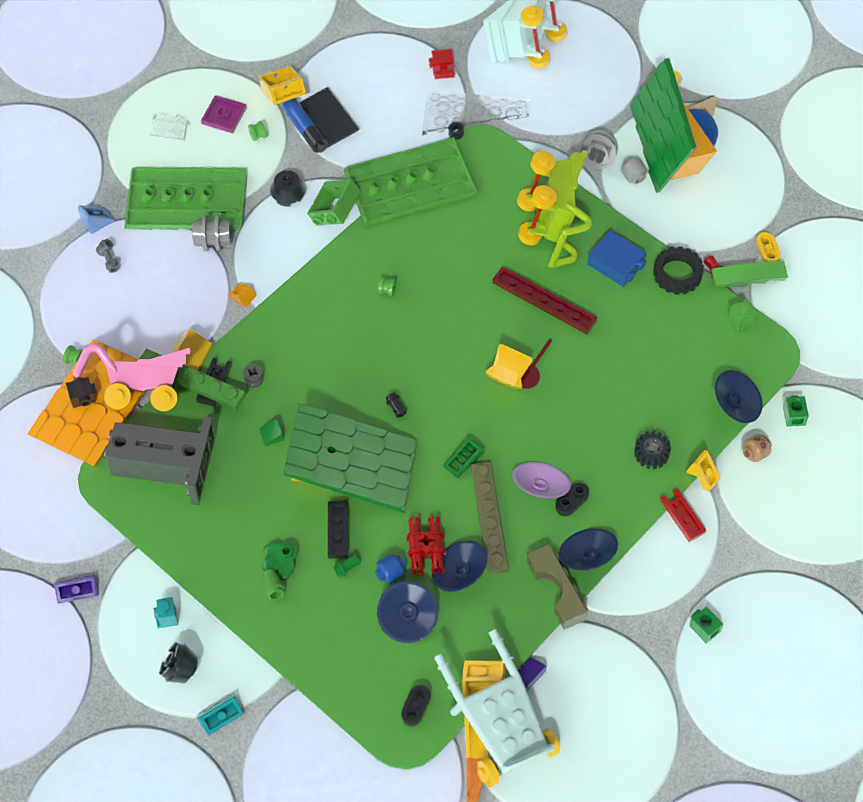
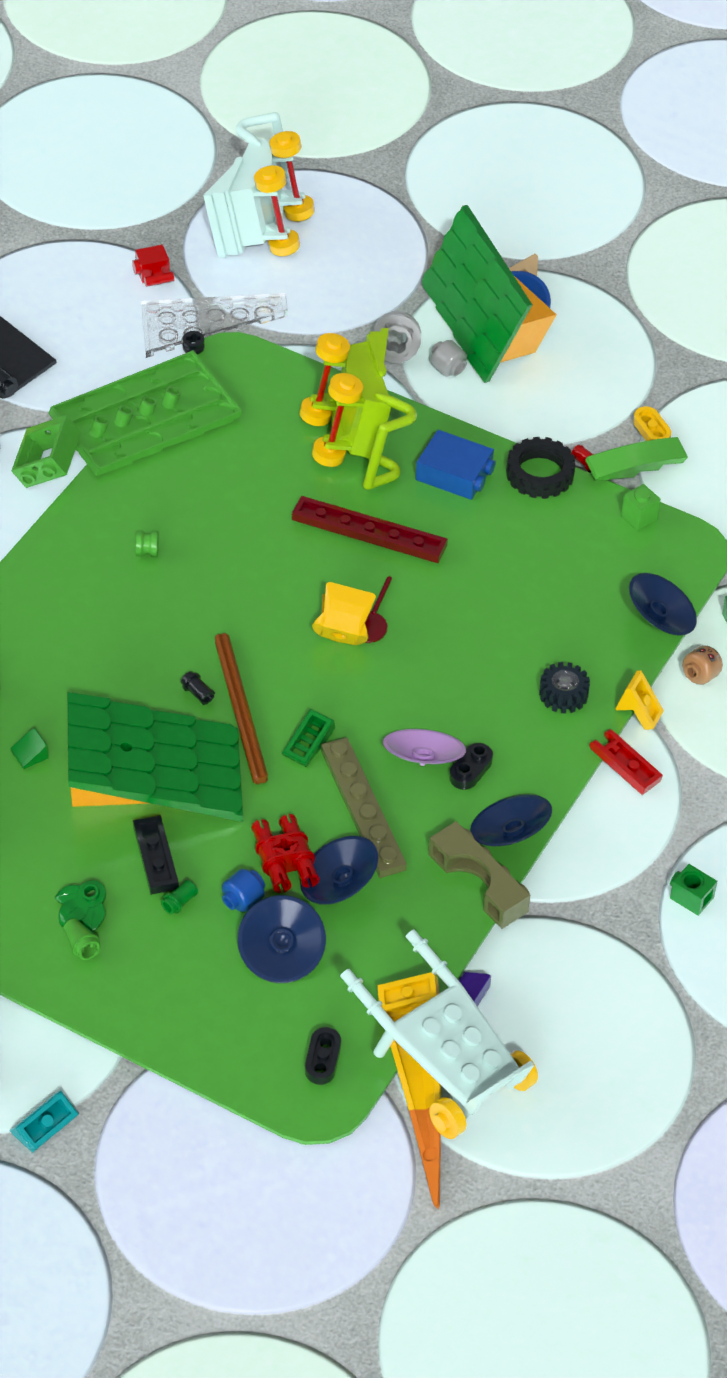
camera: 15 degrees left, 10 degrees down
none -> dark orange axle [215,633,268,785]

